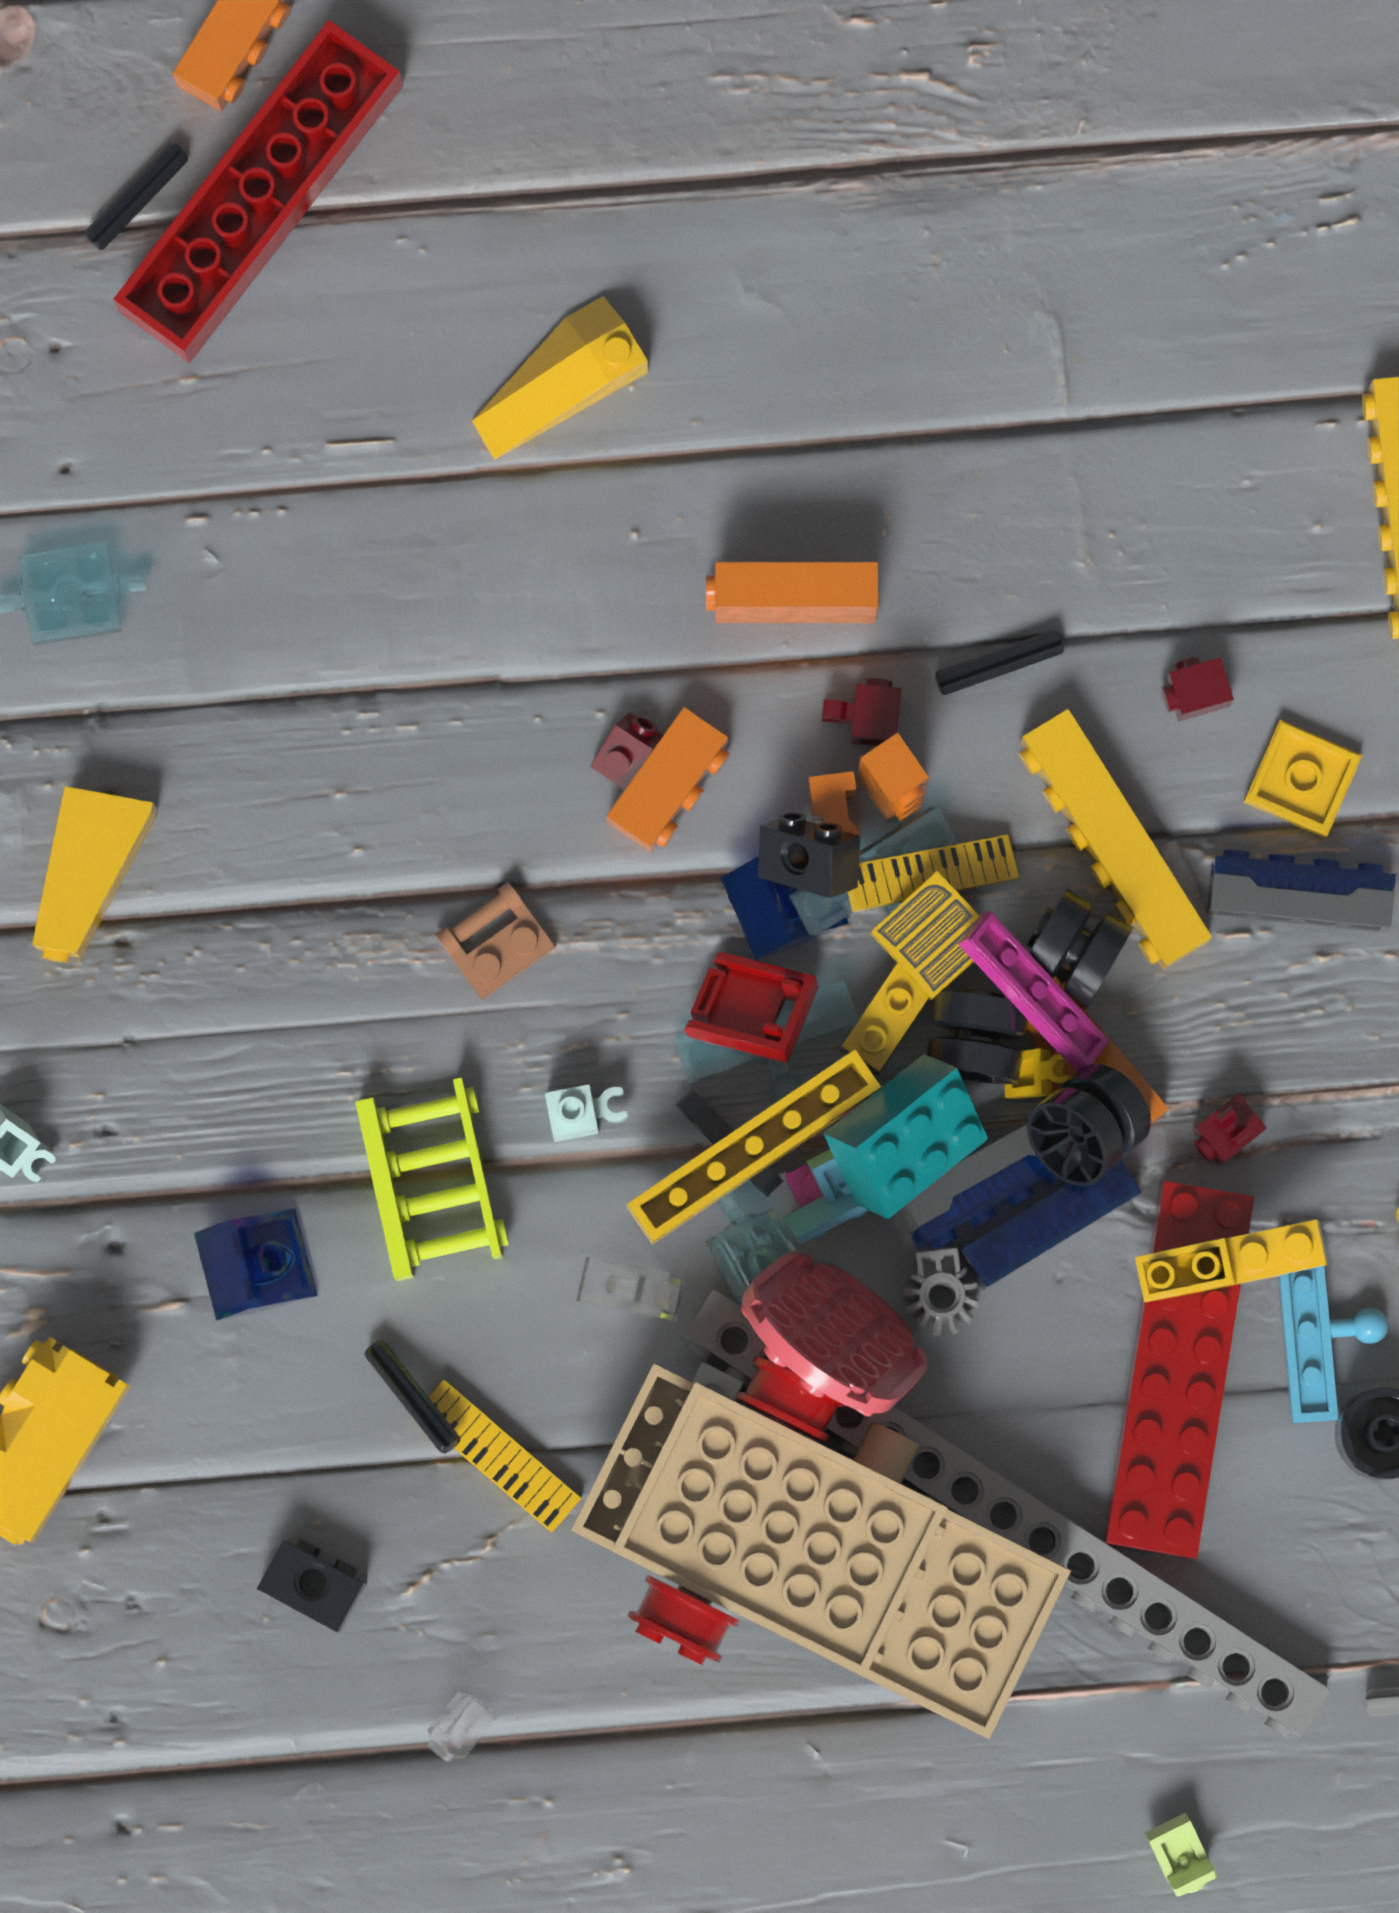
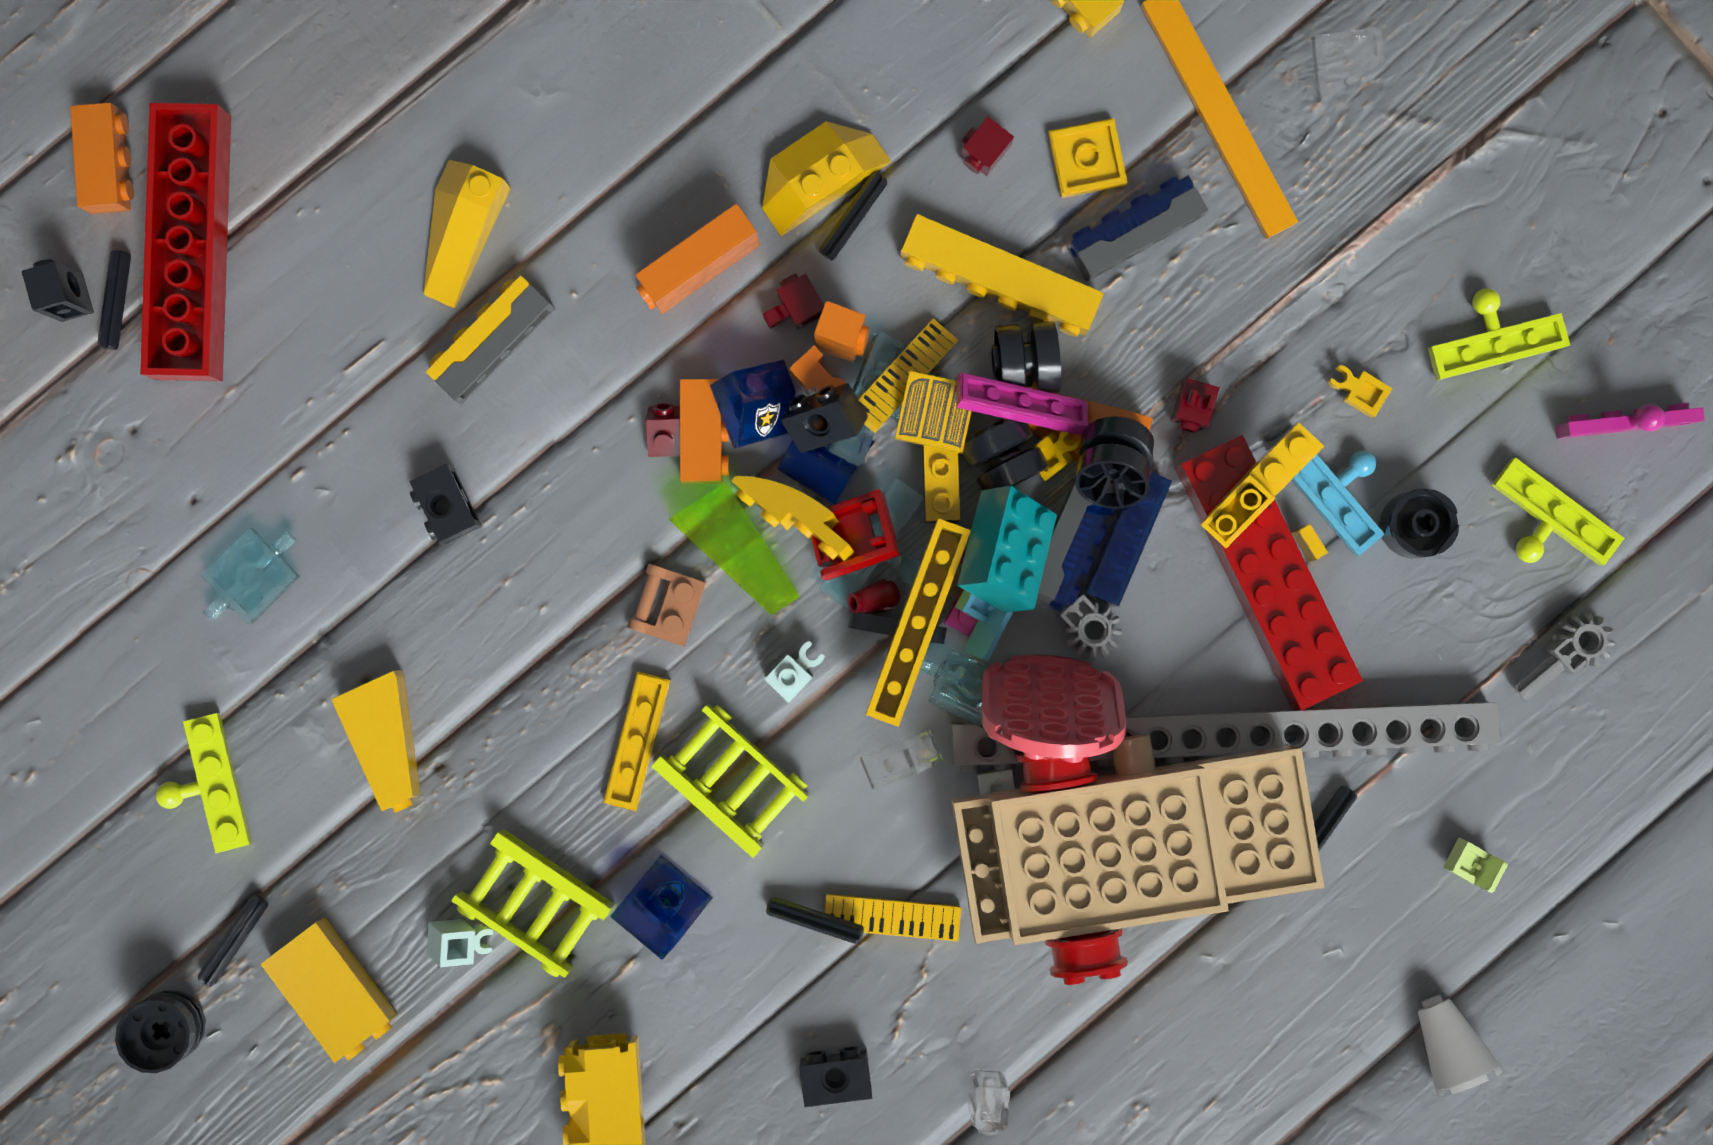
camera: 40 degrees left, 5 degrees up
none -> black brick [21,259,94,322]
none -> black brick [409,464,482,544]
none -> dark grey piece [426,275,555,405]
none -> neon yellow fence [452,829,615,978]
none -> yellow tile [603,671,671,811]
none -> clear neon green wedge [668,482,801,616]
none -> clear blue slope [710,359,796,449]
none -> yellow slope [731,476,855,561]
none -> yellow wedge [762,121,891,237]
none -> dark red cone [847,579,900,613]
none -> yellow tile [1291,524,1328,561]
none -> black axle [1314,785,1357,851]

